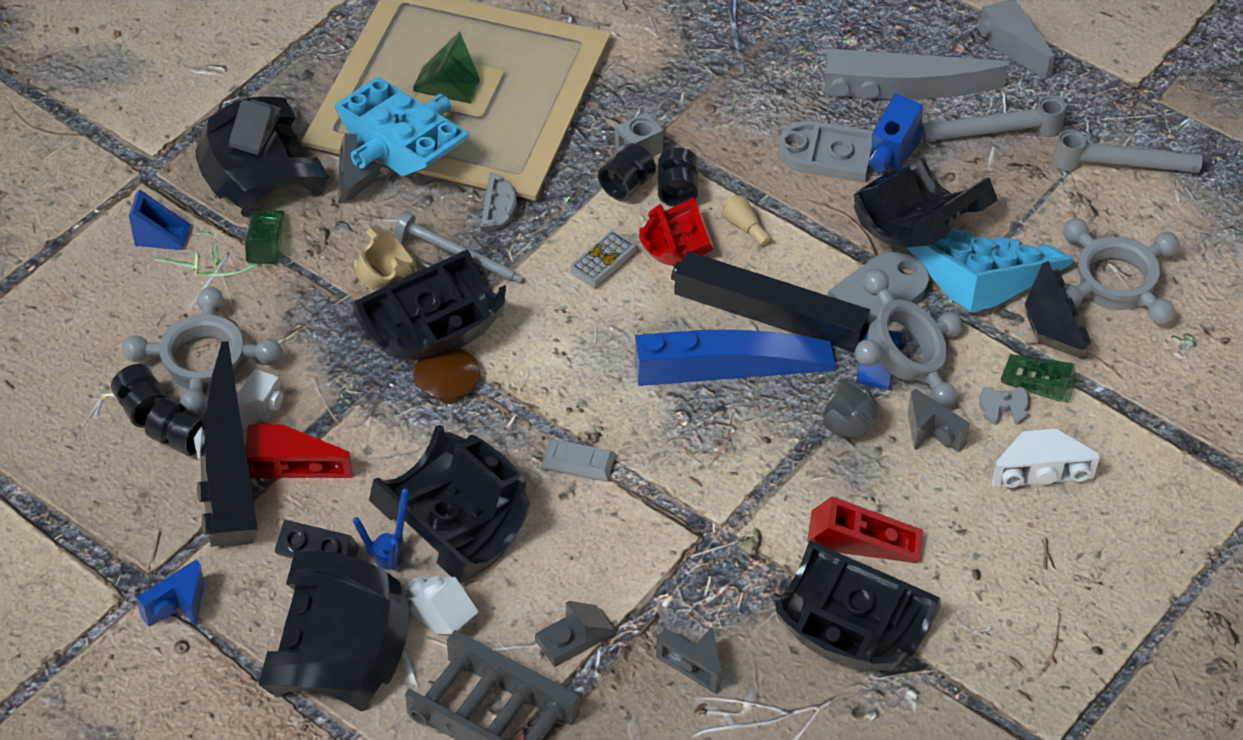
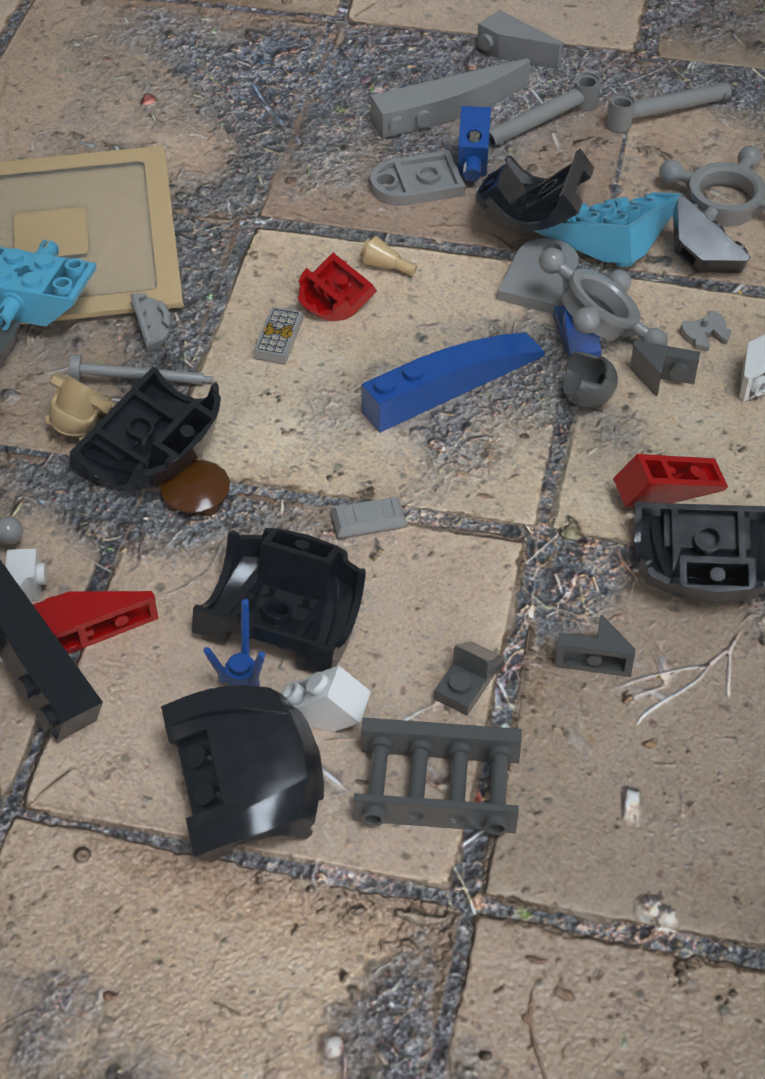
camera: 25 degrees left, 0 degrees up
blue slope [136,559,205,627] -> none
black bracket [274,519,359,559] -> none
clear green slope [413,31,480,104] -> none
black wheel [598,143,656,201] -> none
light grey brick [615,112,665,157] -> none
black wheel [658,148,698,207] -> none
black brick [671,251,871,353] -> none
clear green slope [1001,354,1077,403] -> none

